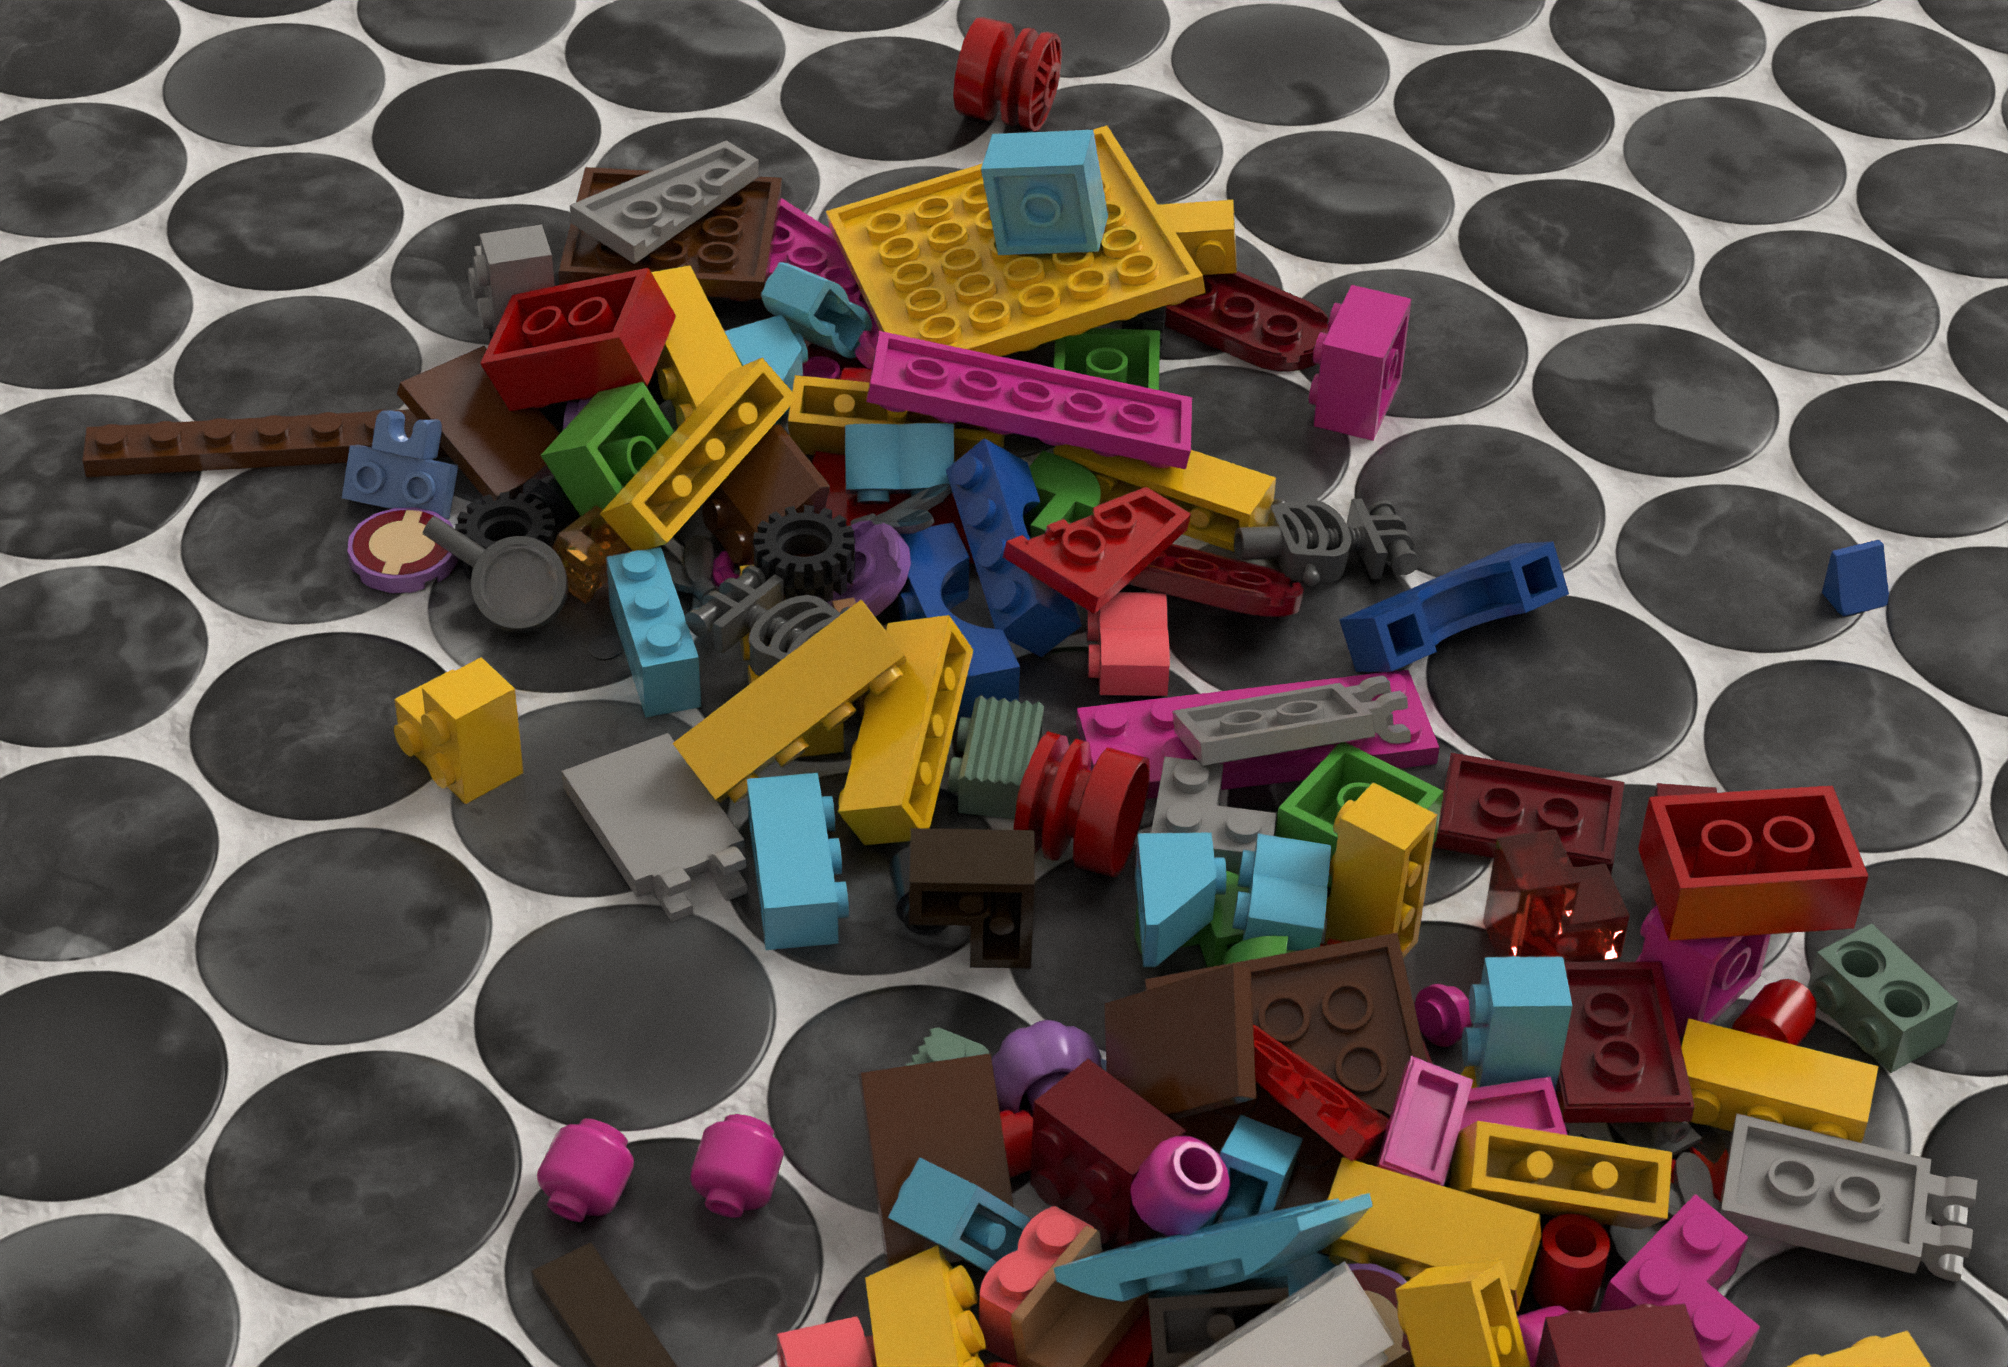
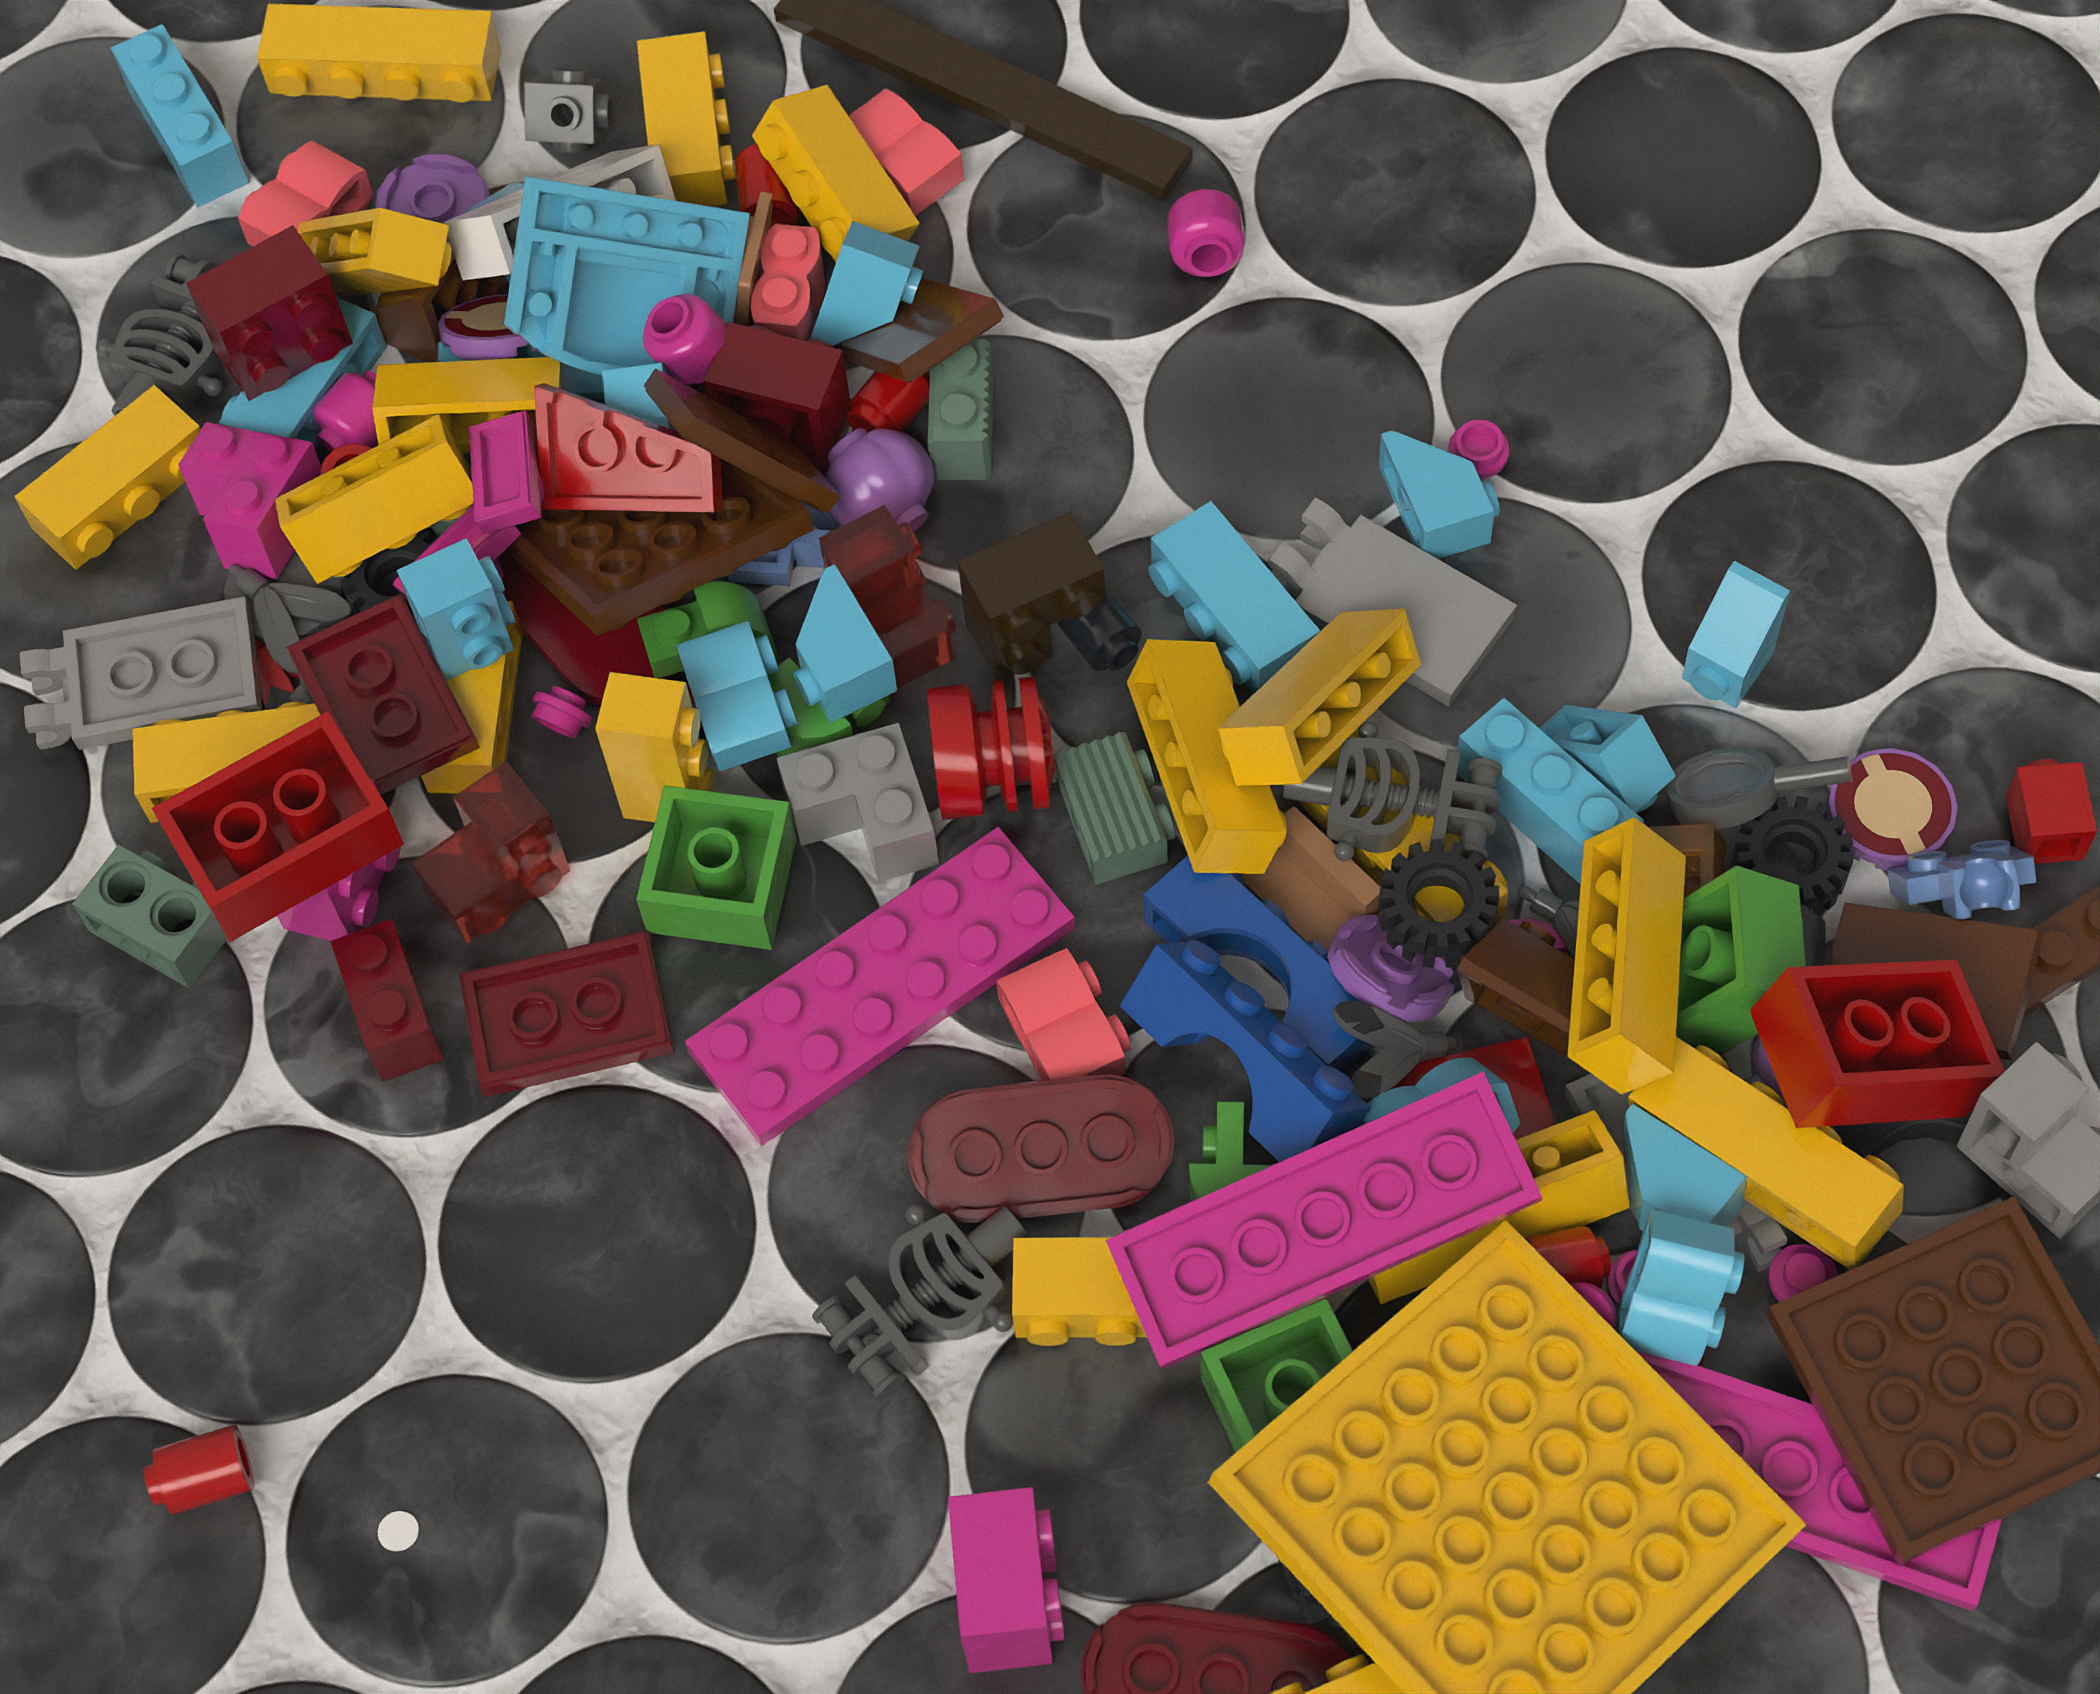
camera: 160 degrees right, 20 degrees up
yellow brick [394,657,523,804] -> none
light grey wing [570,140,759,264] -> none
dark pink head [690,1114,784,1218] -> none
medium azure container [981,130,1108,255] -> none
red wing [1003,487,1191,614] -> none
light grey tile [1172,675,1411,766] -> none
blue arch [1339,541,1569,672] -> none
blue slope [1822,539,1889,616] -> none
none -> red brick [144,1424,254,1515]
none -> white sticker [378,1511,419,1551]
none -> clear red brick [819,505,956,689]
none -> medium azure slope [1379,430,1500,559]
none -> dark pink plate [1448,420,1509,479]
none -> medium azure slope [1539,705,1676,813]
none -> medium azure slope [1682,561,1790,708]
none -> red brick [2005,759,2097,864]

